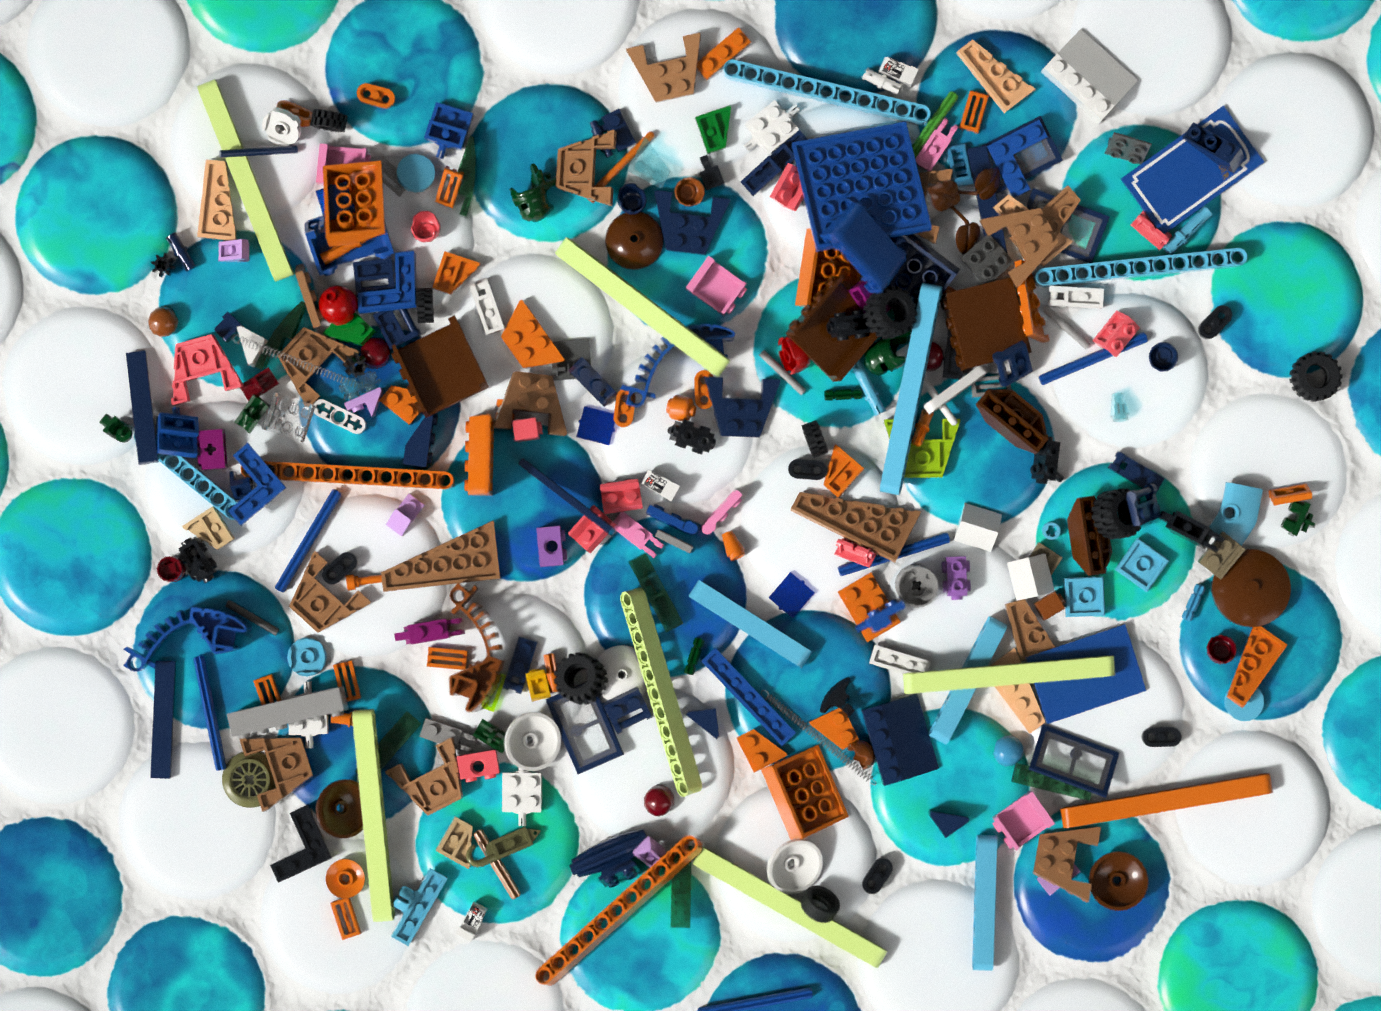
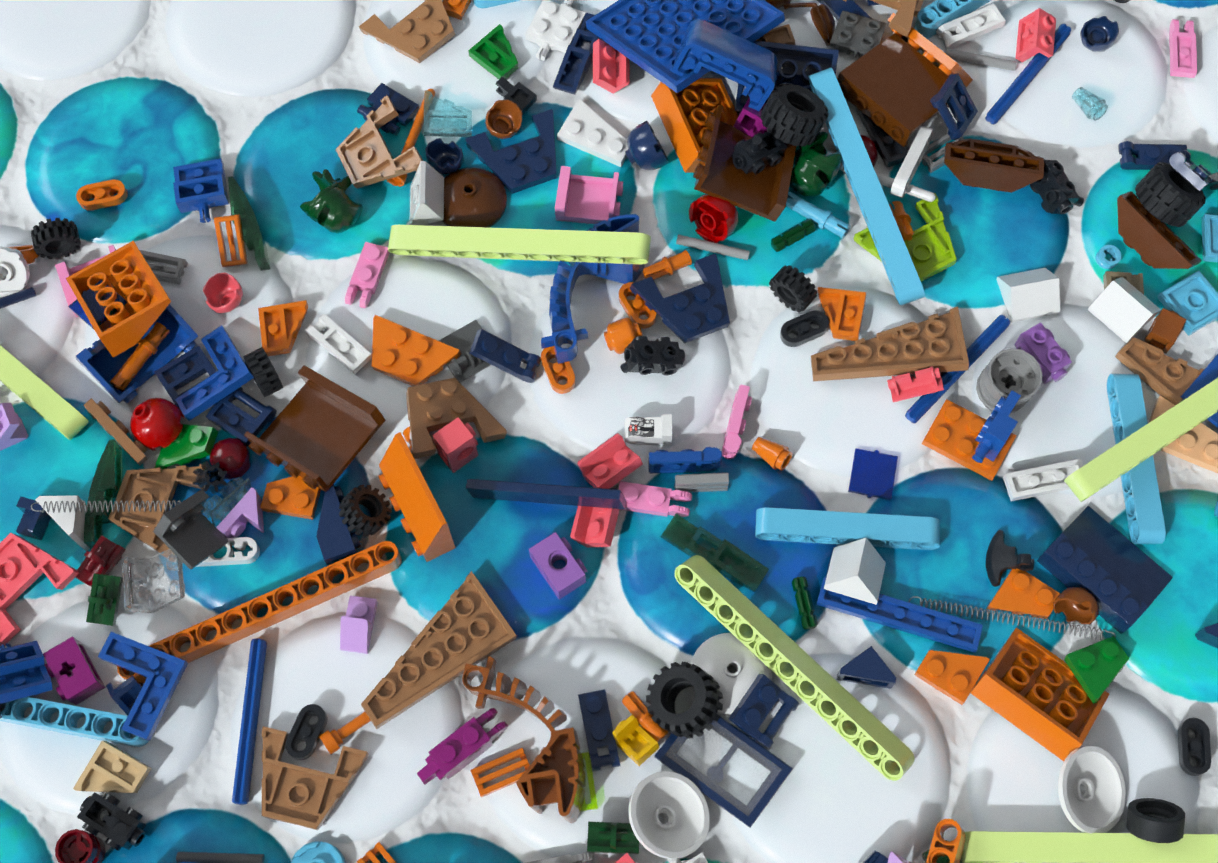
camera: 25 degrees left, 20 degrees down
medium azure tile [396,154,435,193] -> none
clear blue piece [576,406,615,446] -> none
dark red hair [644,785,674,816] -> none
none -> dark grey bracket [153,489,228,569]
none -> black tyre [339,485,392,537]
none -> bright pink hinge [345,242,389,309]
none -> white slope [410,161,444,226]
none -> white wing [557,99,629,167]
none -> dark blue cylinder [625,120,669,170]
none -> orange axle [643,250,692,280]
none -> white slope [824,538,886,605]
none -> green wing [1064,636,1129,704]
none -> bright pink hinge [1169,19,1197,78]

